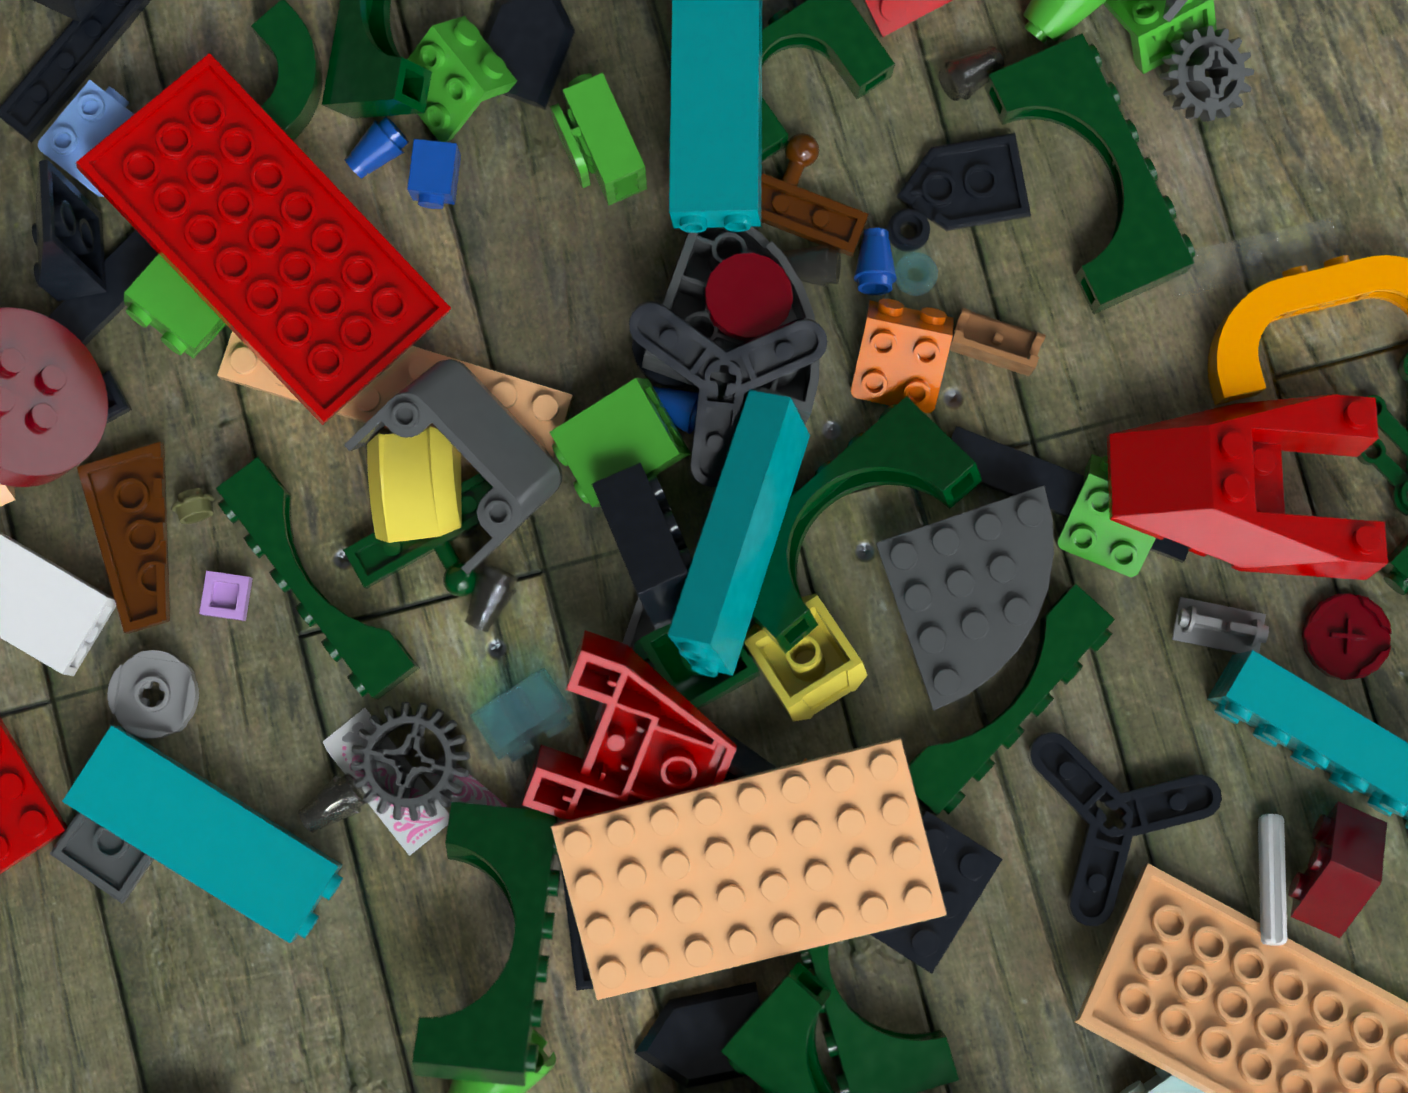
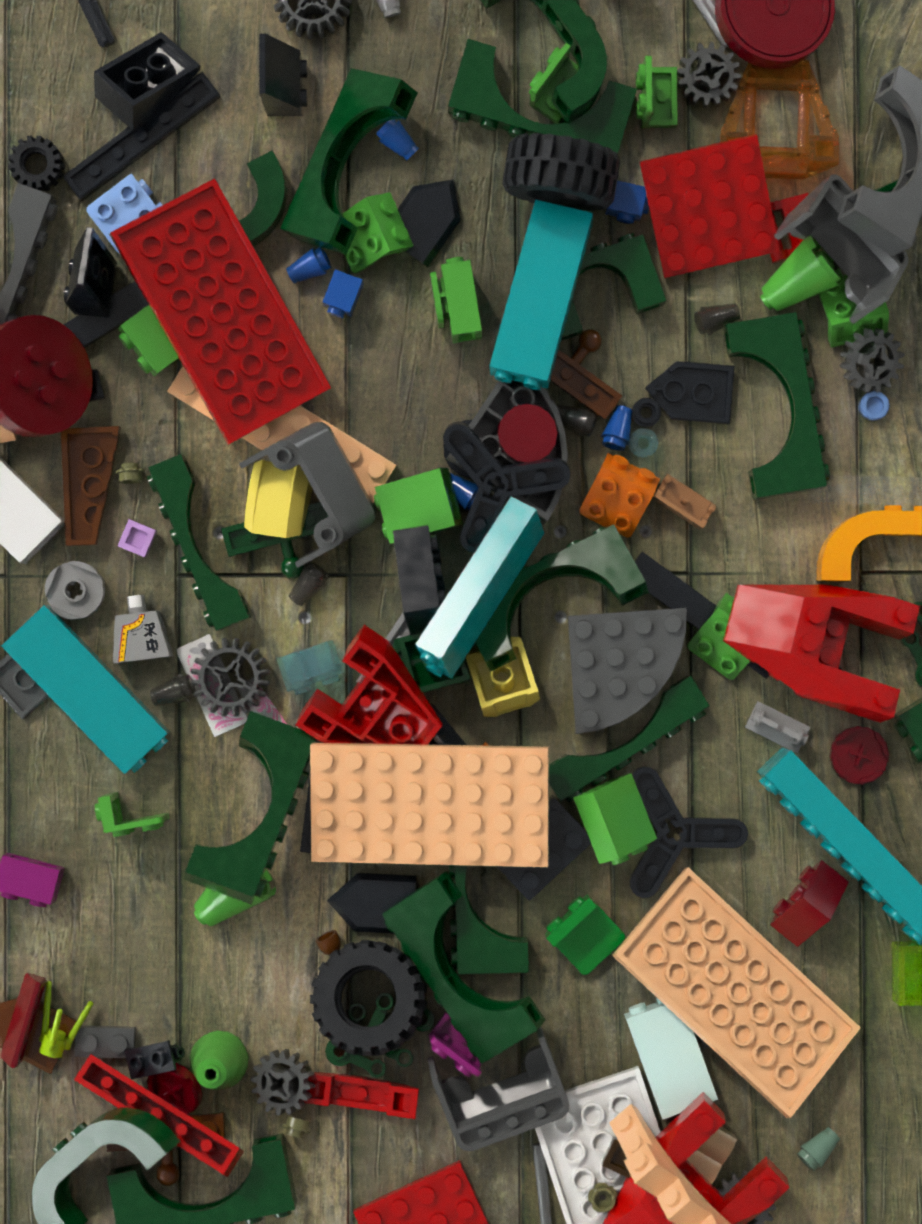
camera: 15 degrees right, 5 degrees up
white axle [1258,814,1287,946] -> none
none -> bright green bracket [95,792,170,837]
none -> light grey torso [113,595,173,663]
none -> green bracket [545,894,625,975]
none -> bright green brick [573,773,657,865]
none -> medium blue tile [858,391,889,421]

